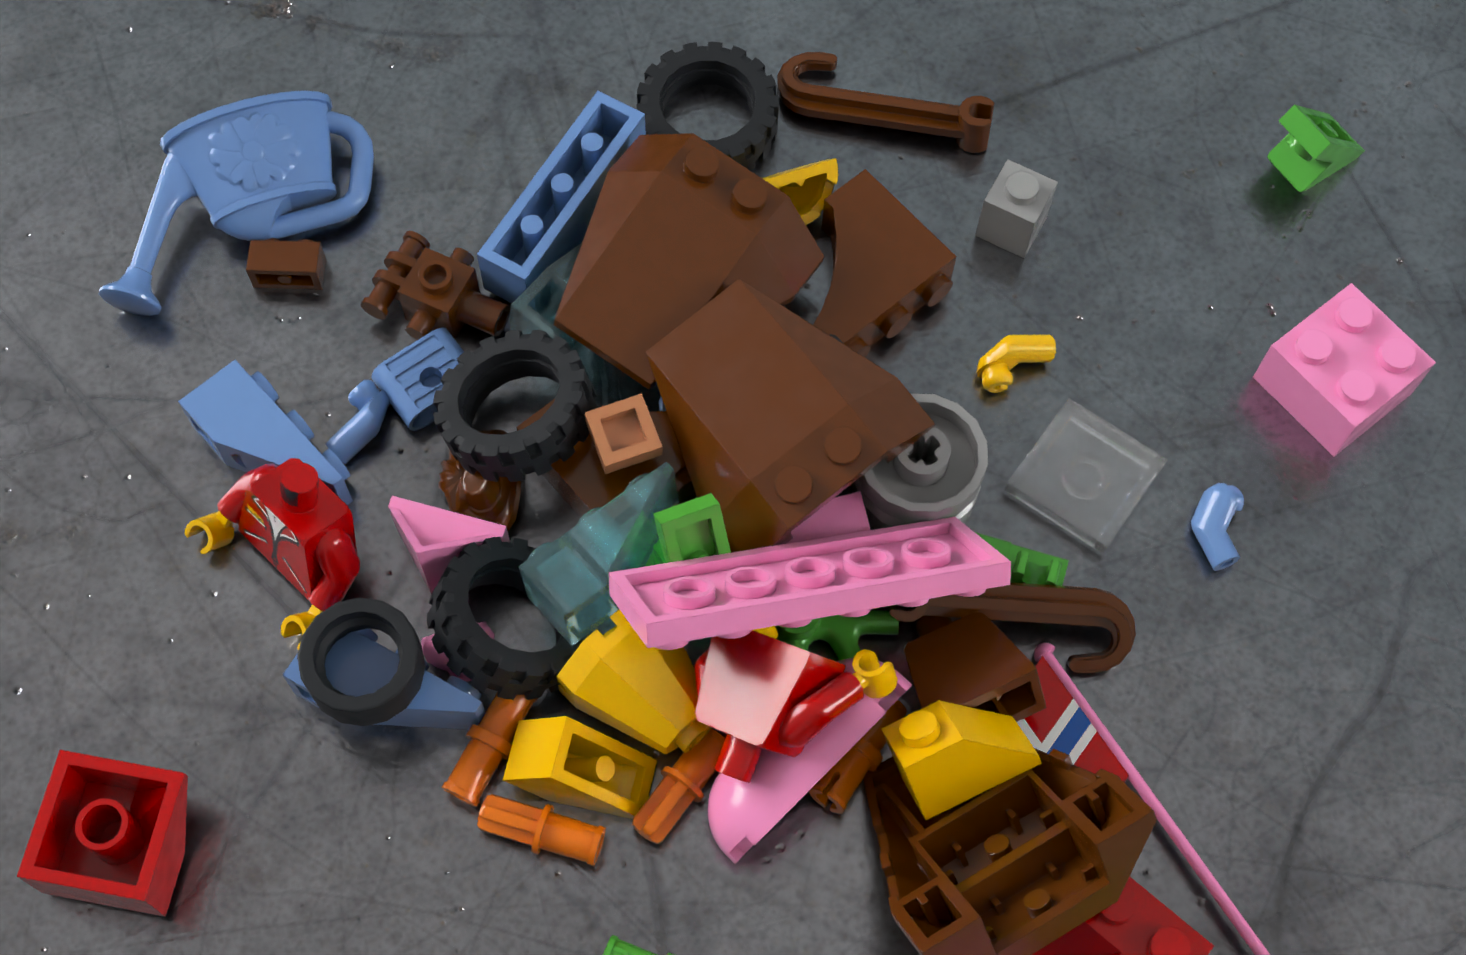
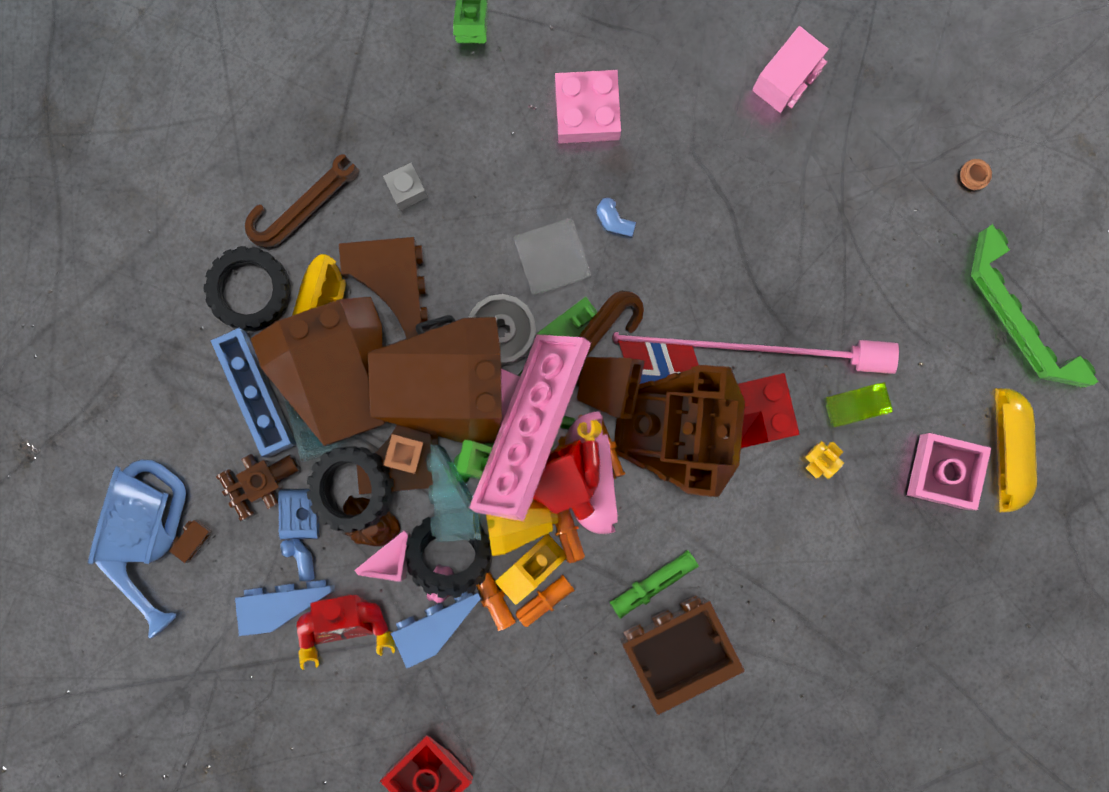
camera: 55 degrees left, 20 degrees up
black tyre [297,597,426,726] -> none
yellow slope [881,700,1042,820] -> none
yellow arm [977,335,1056,393] -> none

